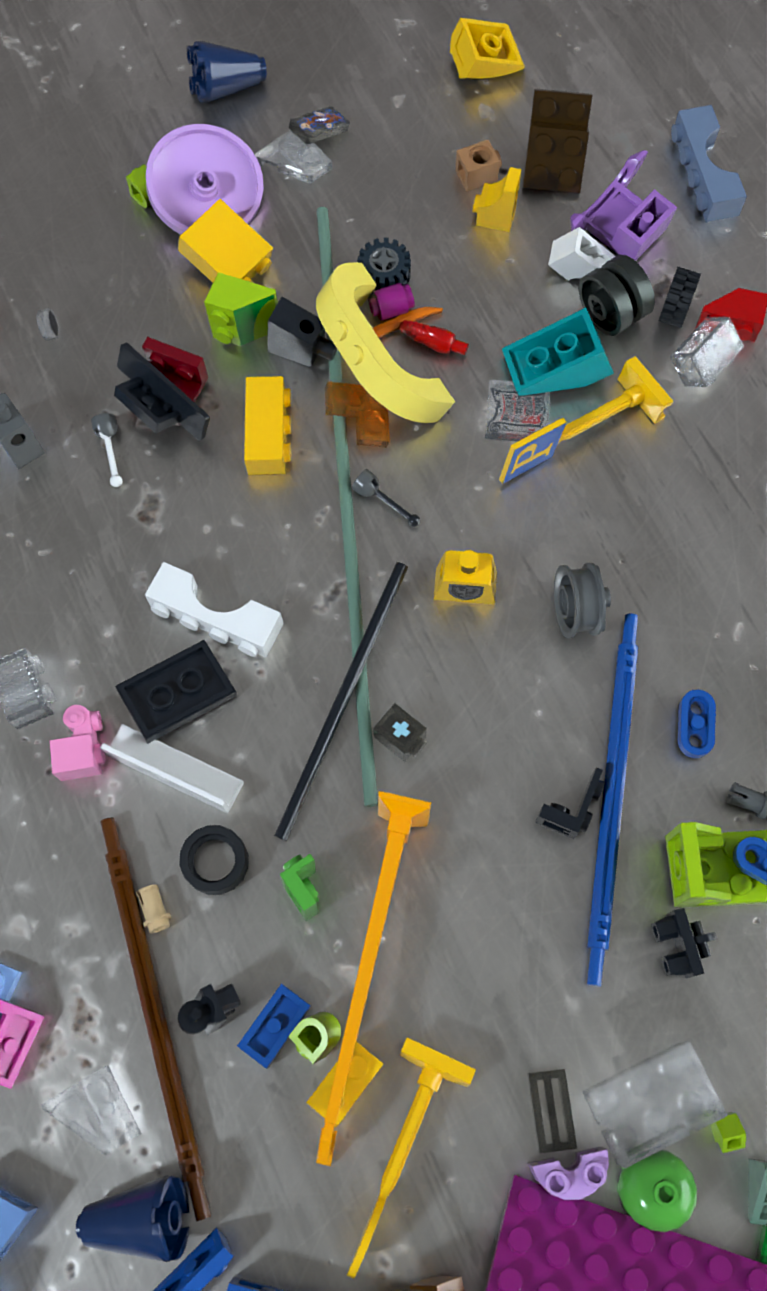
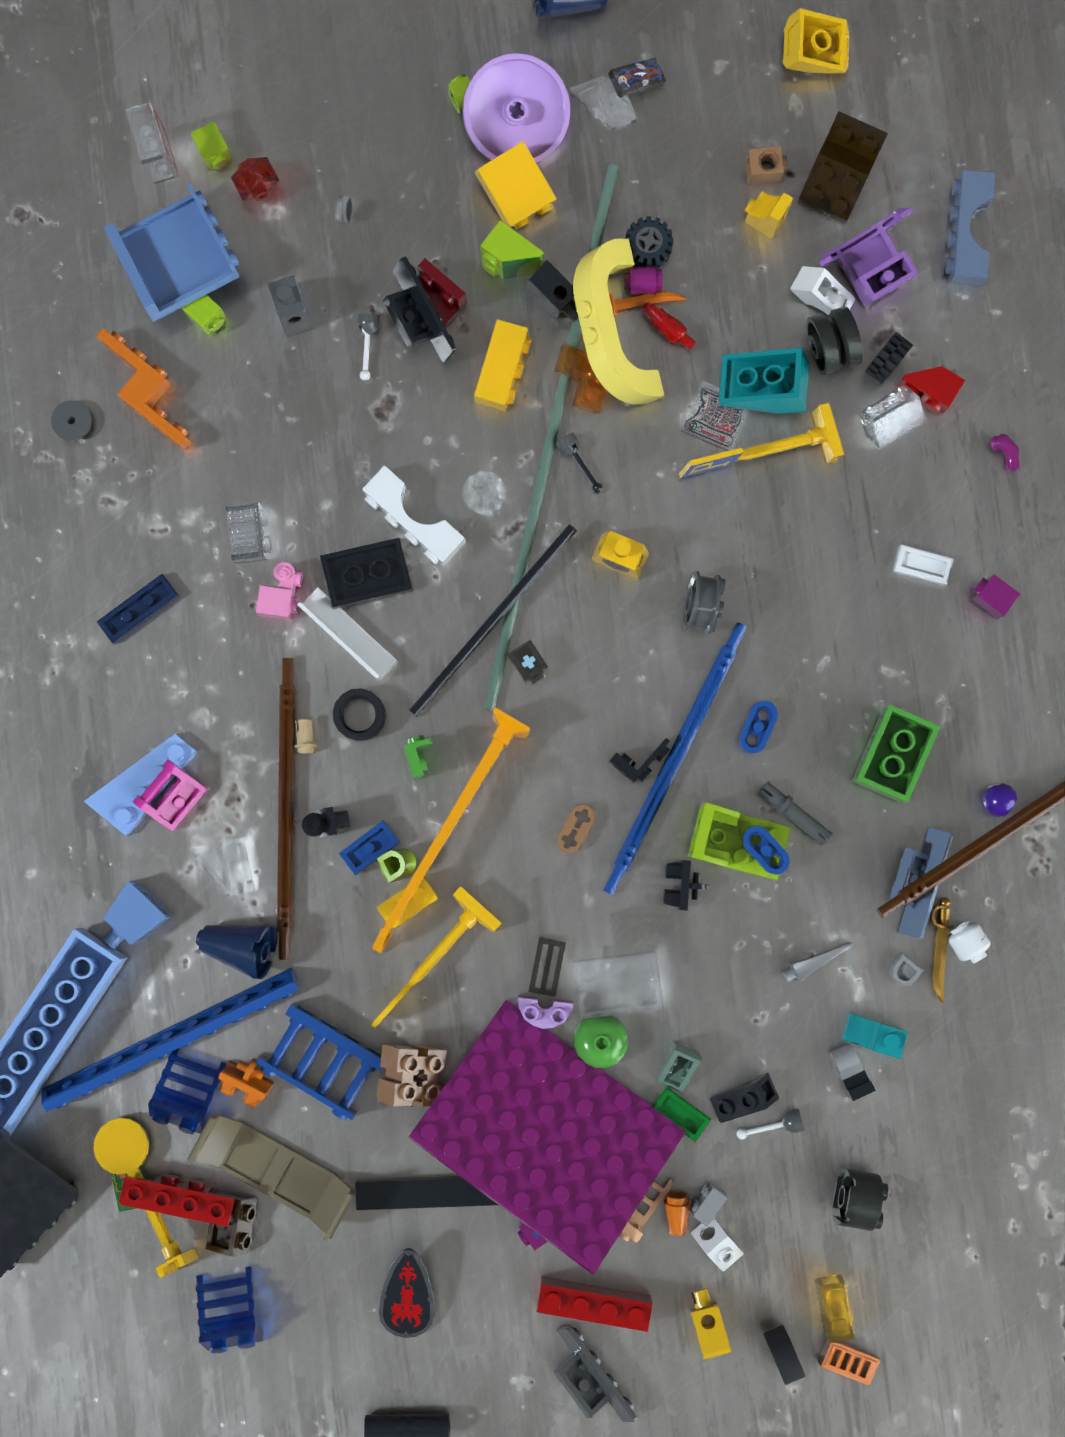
camera: 20 degrees right, 15 degrees up
lime piece [708,1112,746,1153] -> none
none -> clear gear [463,471,506,514]
none -> medium nougat beam [557,805,595,853]

